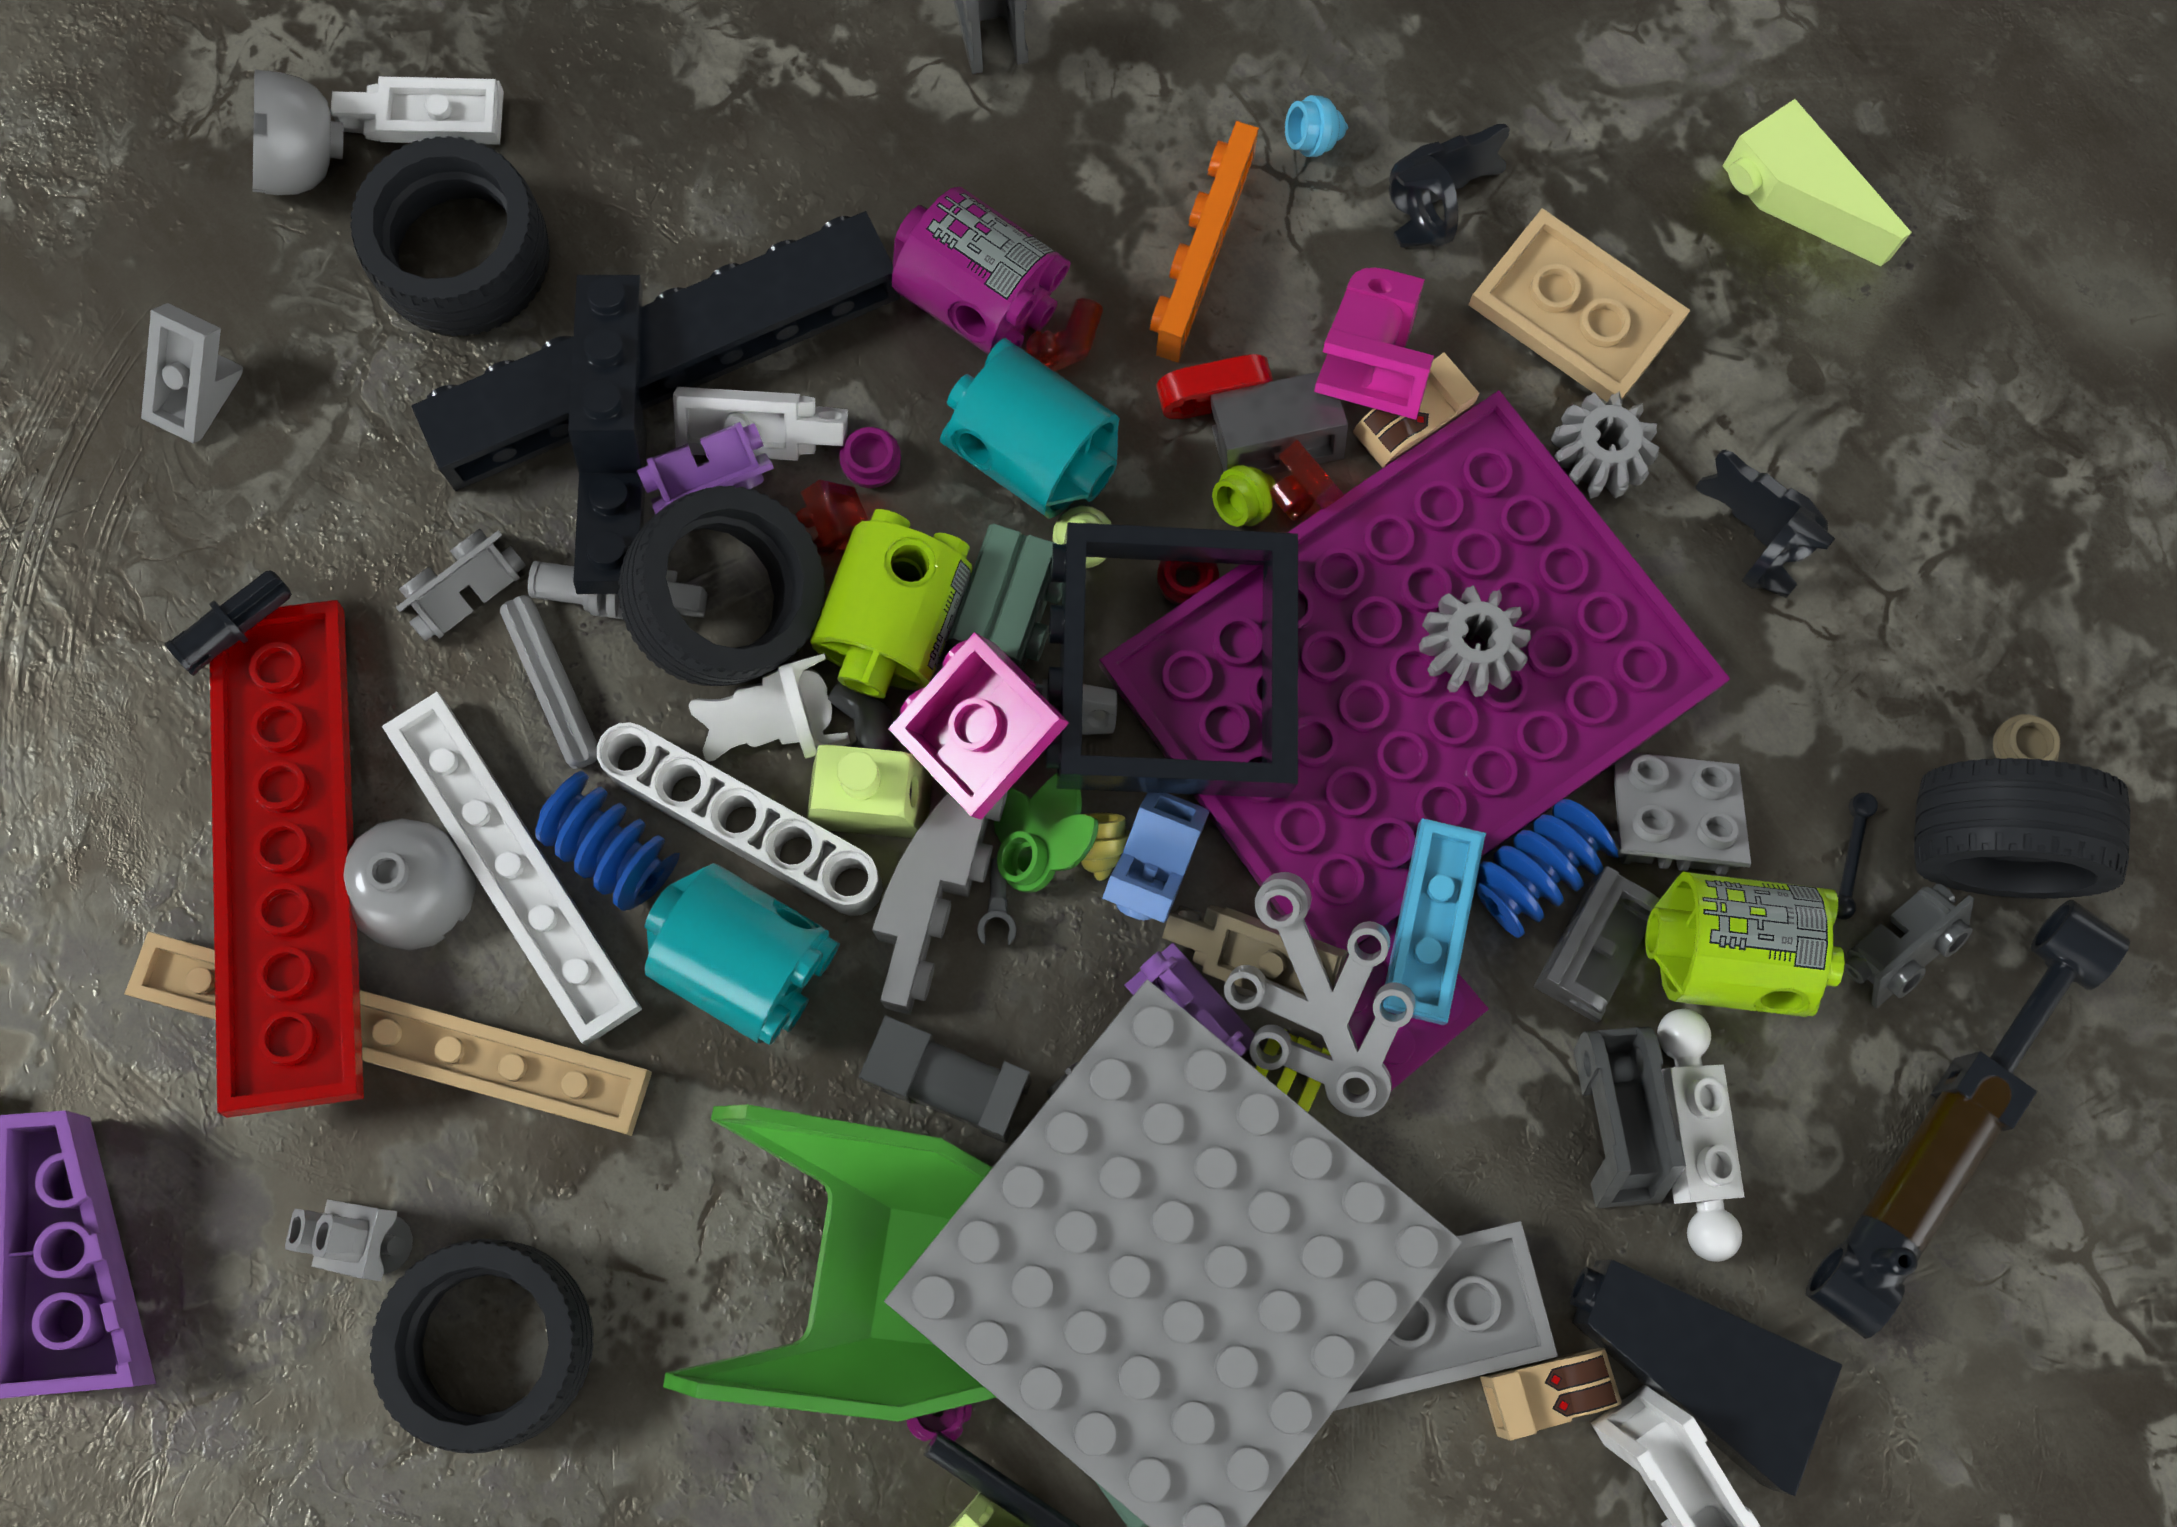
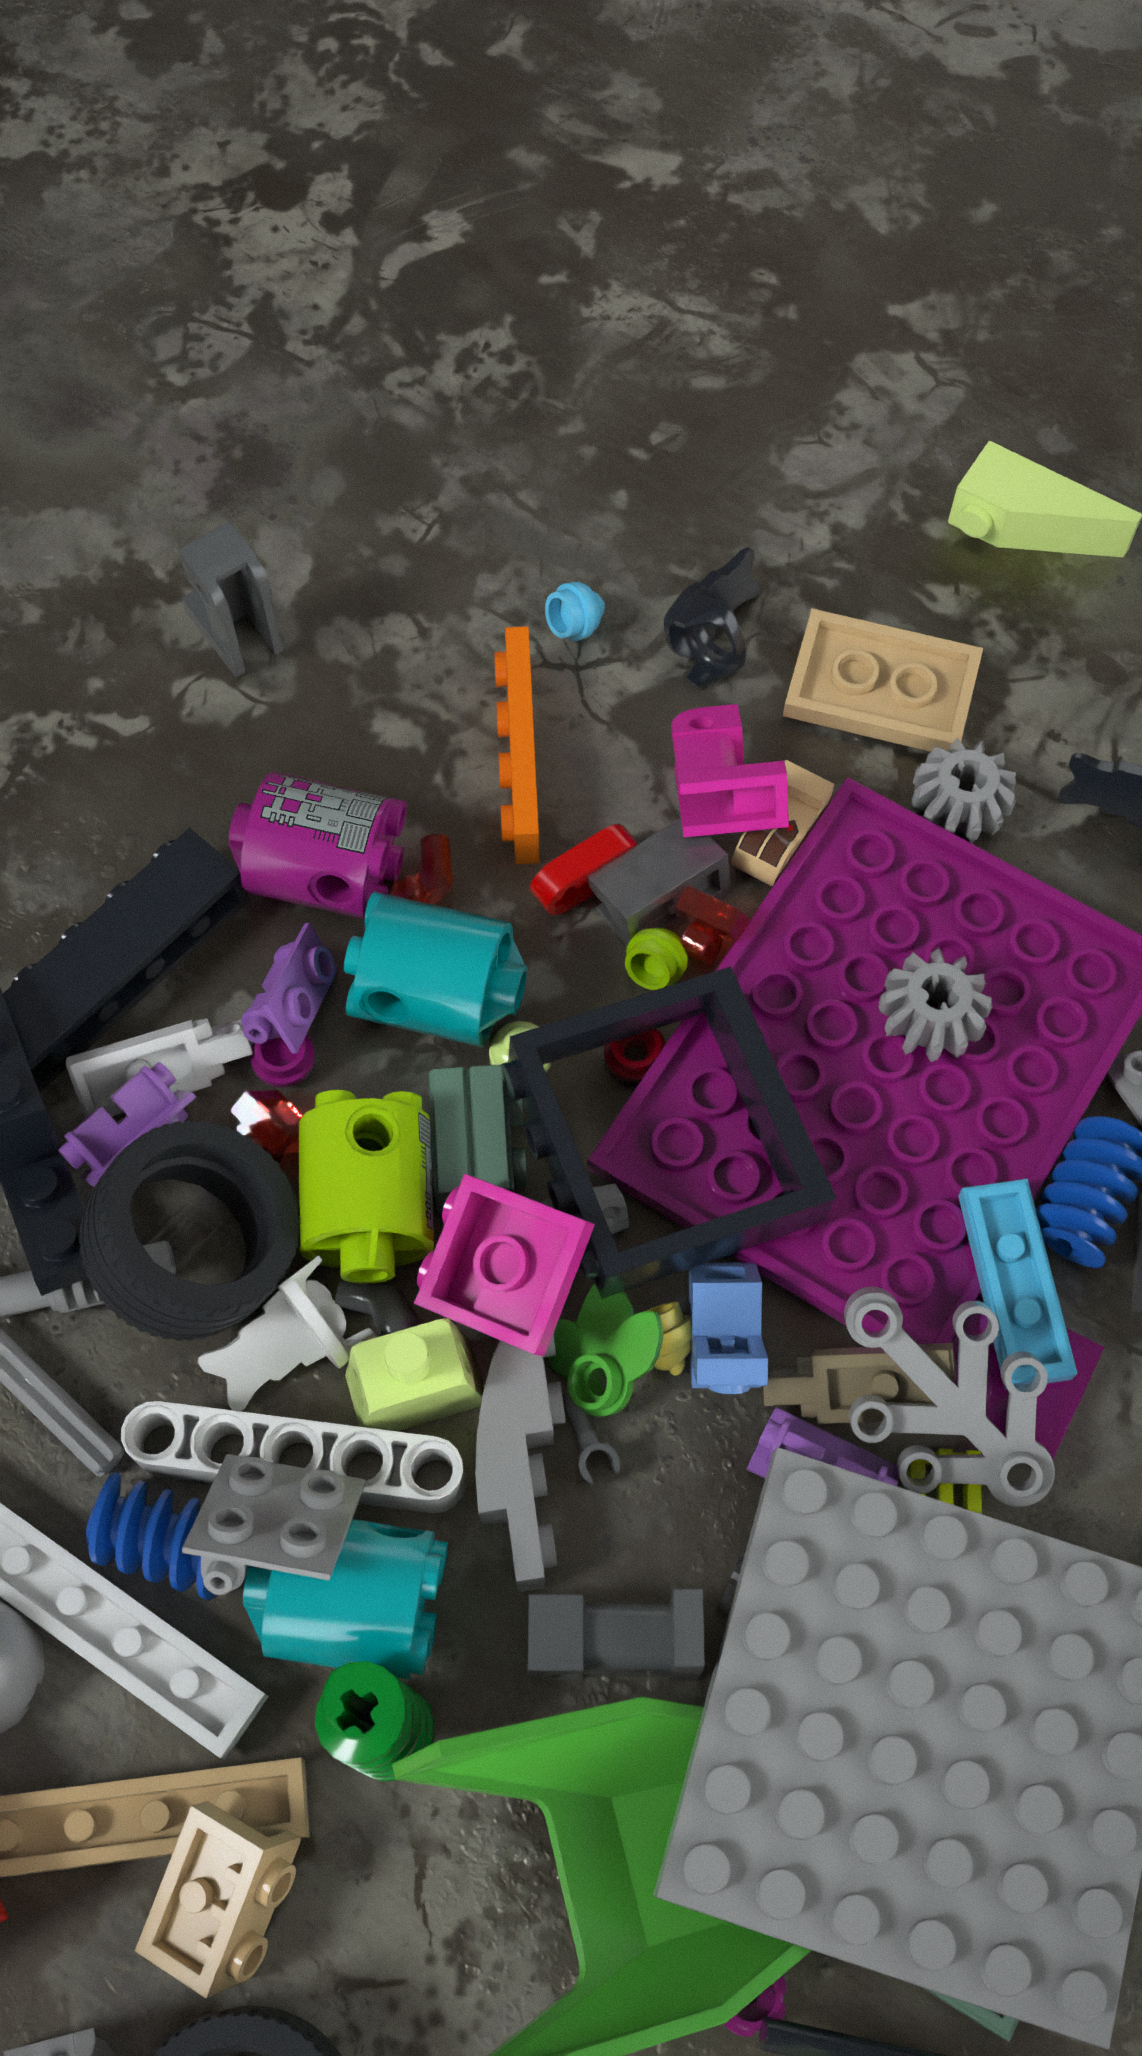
camera: 20 degrees left, 10 degrees down
none -> tan bracket [135,1801,301,1998]
none -> light grey hinge [182,1454,365,1595]
none -> medium lavender hinge [241,922,338,1054]
none -> green piece [315,1661,434,1782]

